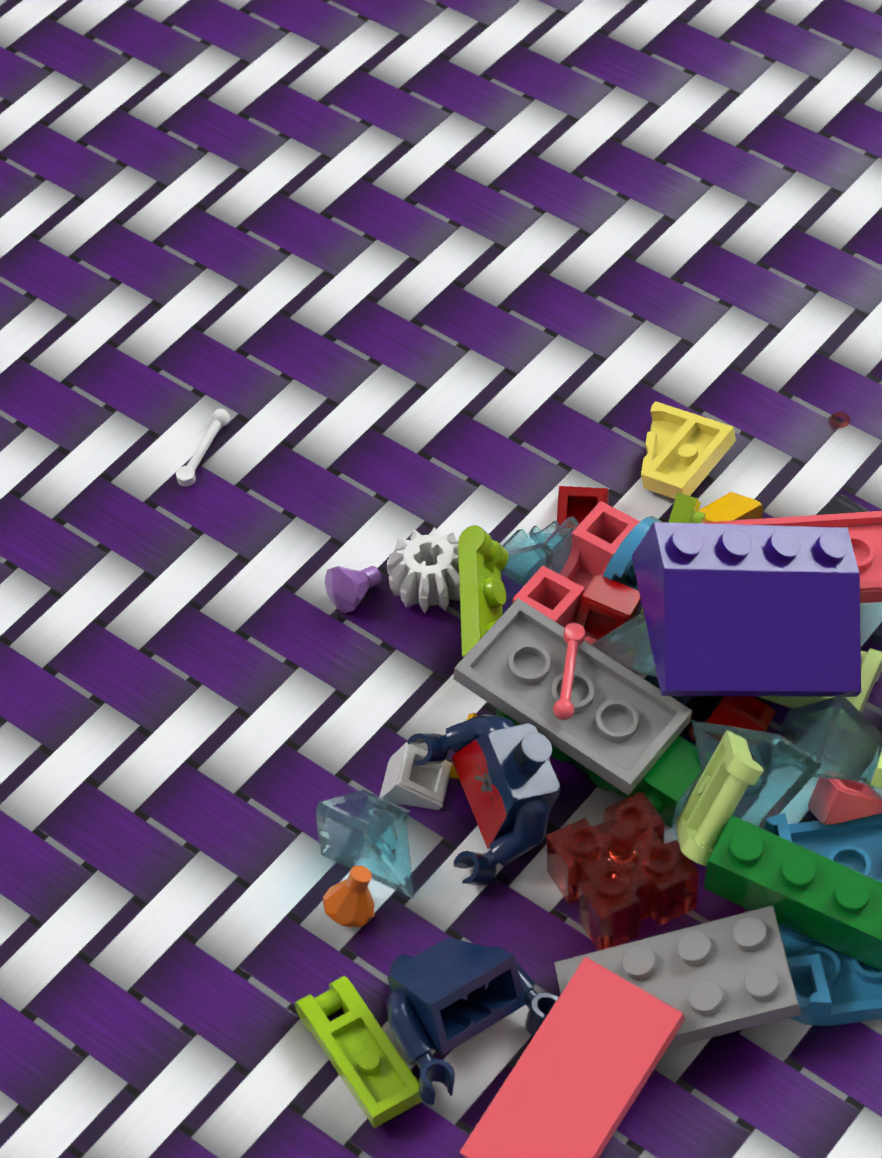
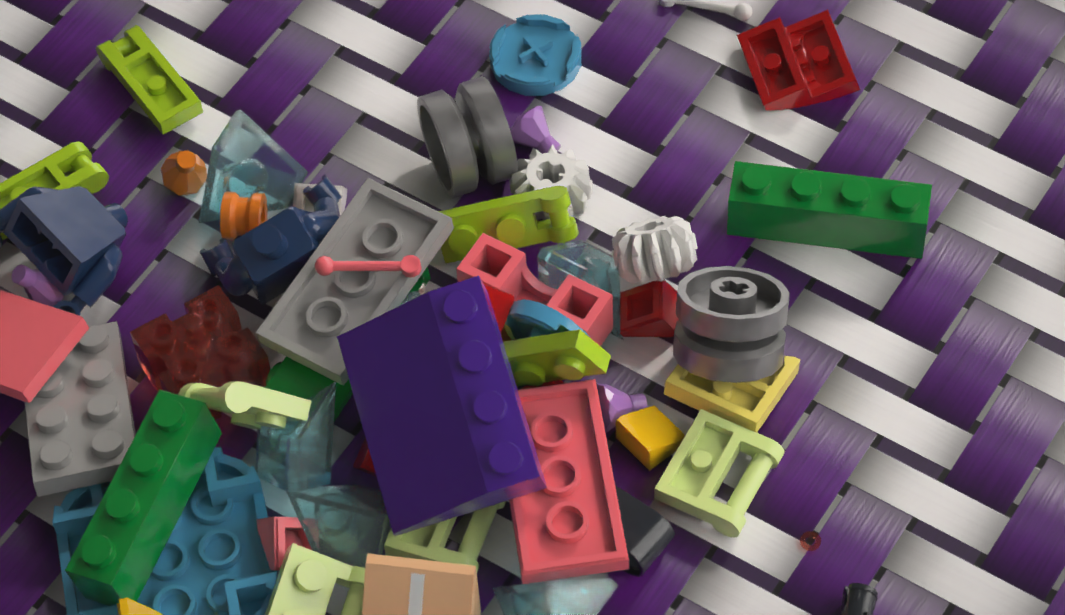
camera: 85 degrees right, 5 degrees up
none -> medium lavender rock [12,264,64,307]
none -> lime plate [96,25,203,135]
none -> orange wheel [220,191,268,240]
none -> flat silver wheel [417,76,518,199]
none -> dark azure tile [490,14,582,96]
none -> white gear [612,216,697,284]
none -> yellowish green plate [654,409,784,537]
none -> flat silver wheel [673,266,790,383]
none -> green brick [727,161,932,259]
none -> red slope [737,10,860,111]

